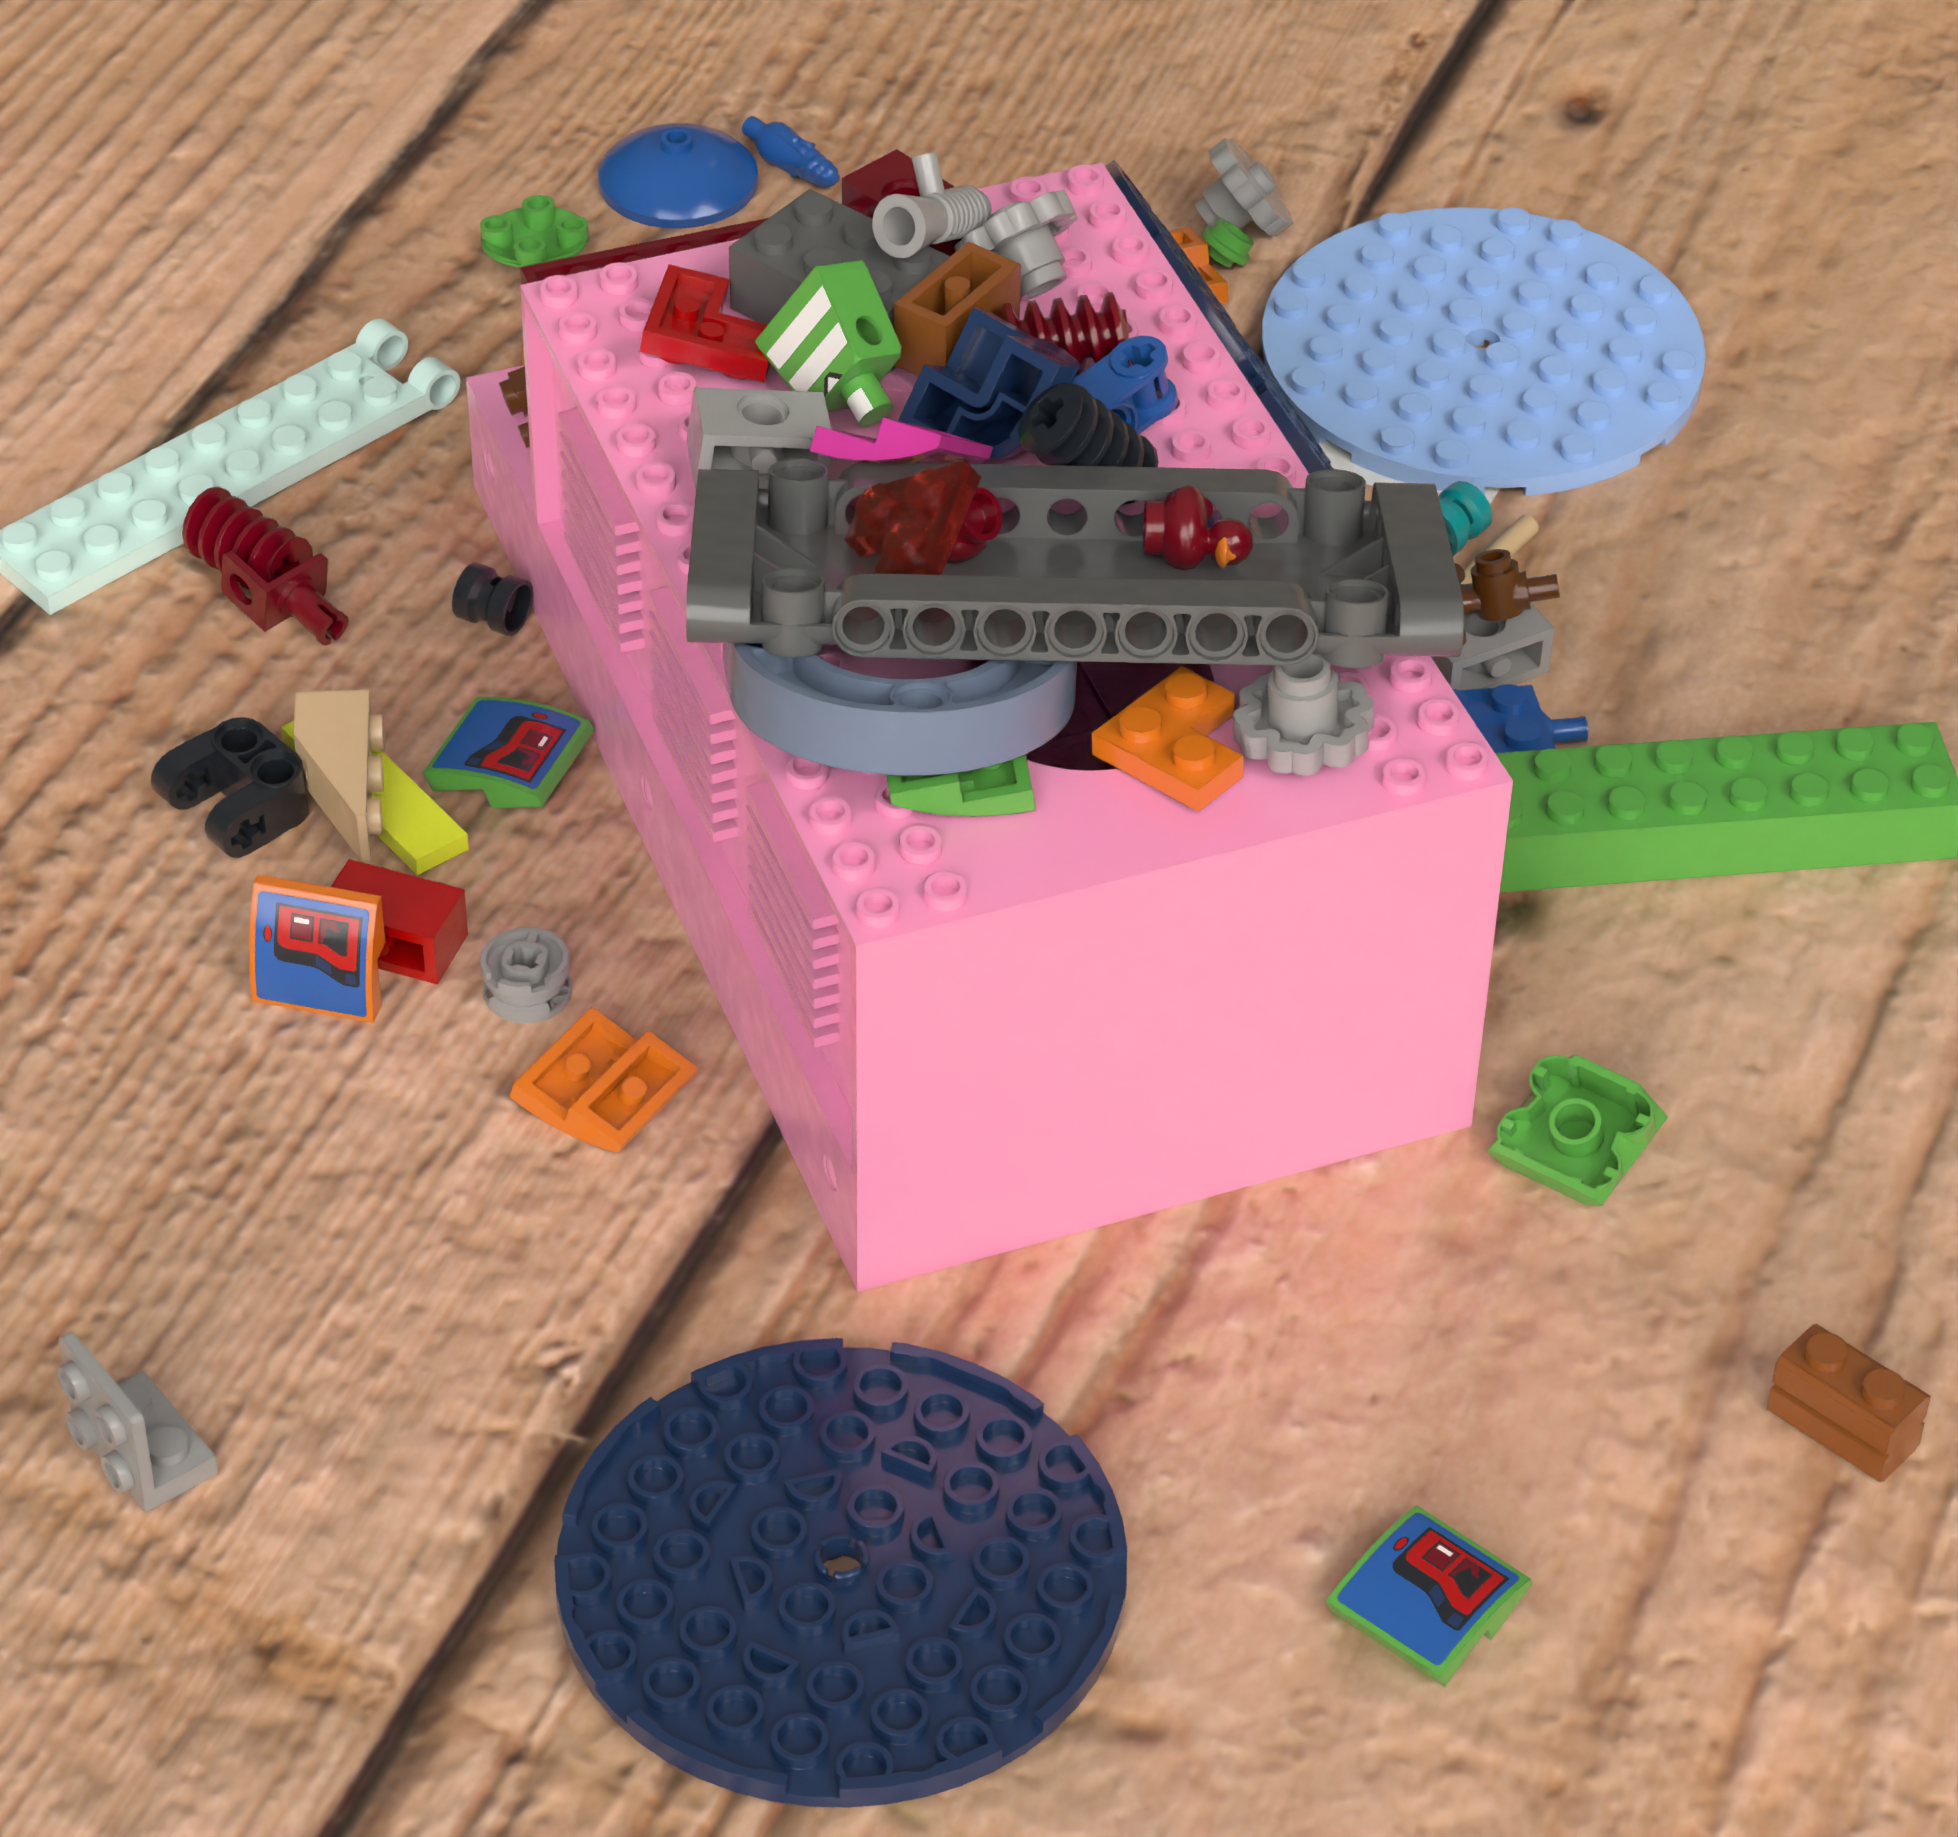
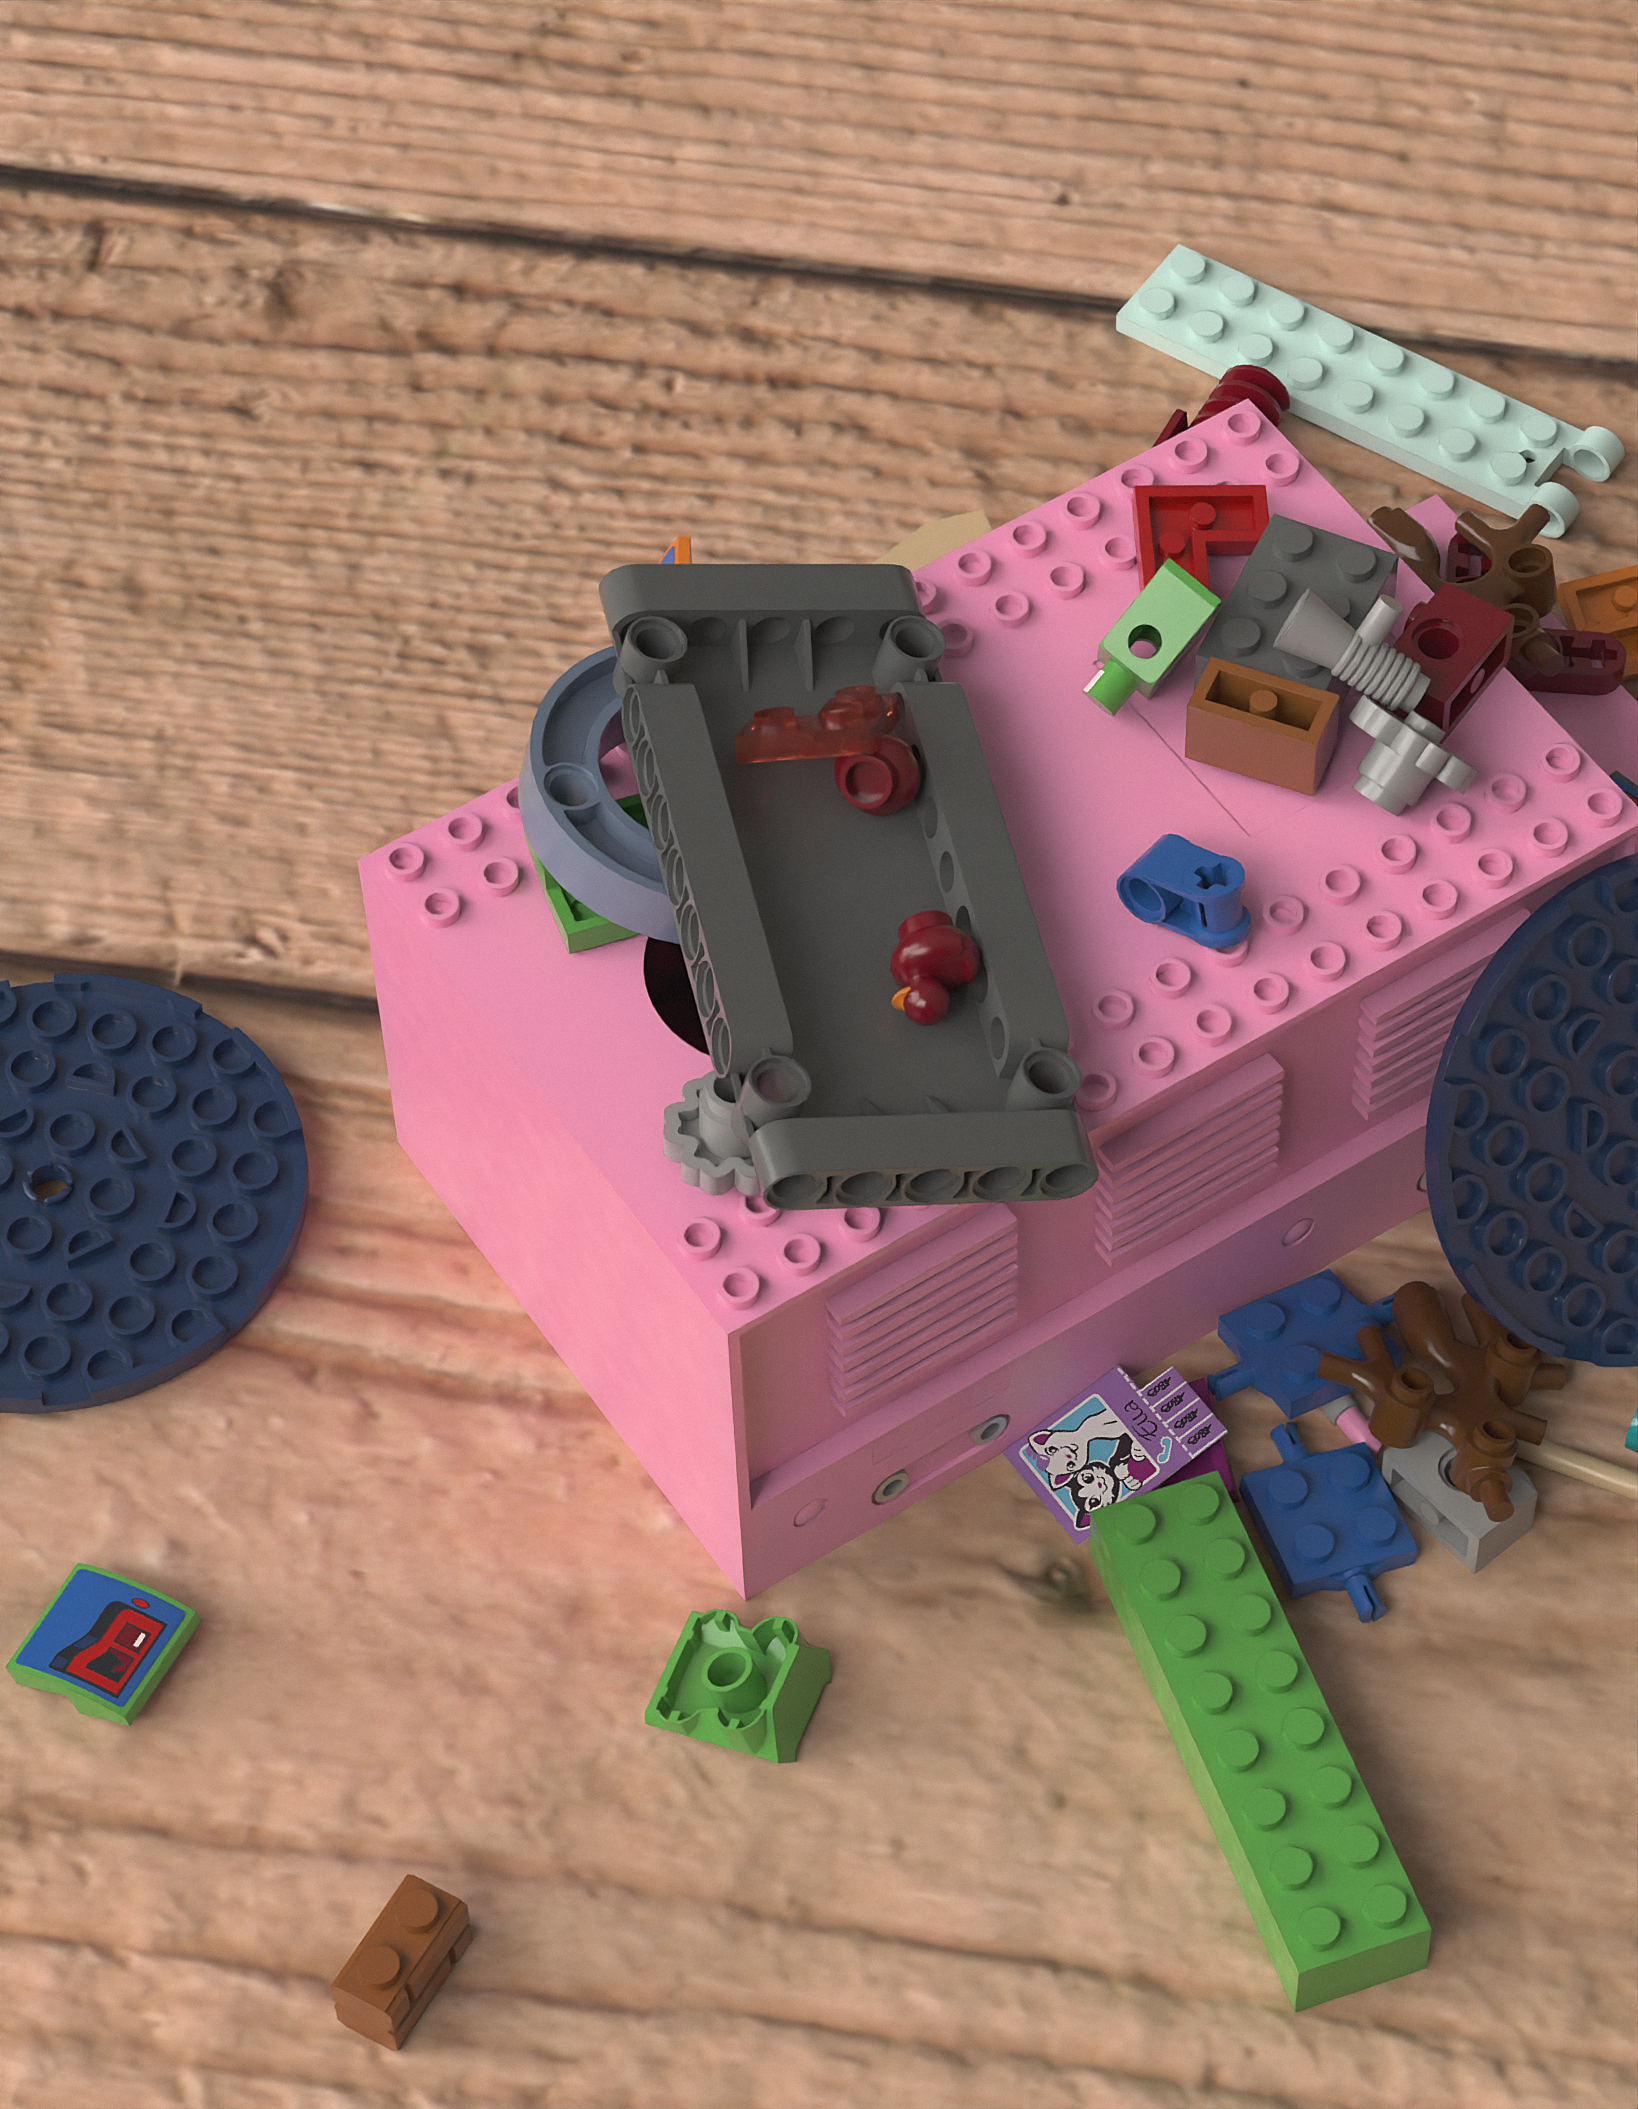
camera: 80 degrees right, 10 degrees up
light grey bracket [57,1332,218,1513] -> none
black piece [151,717,308,858] -> none
light grey brick [686,387,832,489] -> none
dark pink slope [810,417,993,464] -> none
dark blue brick [898,308,1080,461] -> none
dark red piece [999,292,1131,376] -> none
black piece [1018,383,1159,505] -> none
orange plate [1092,666,1244,812] -> none

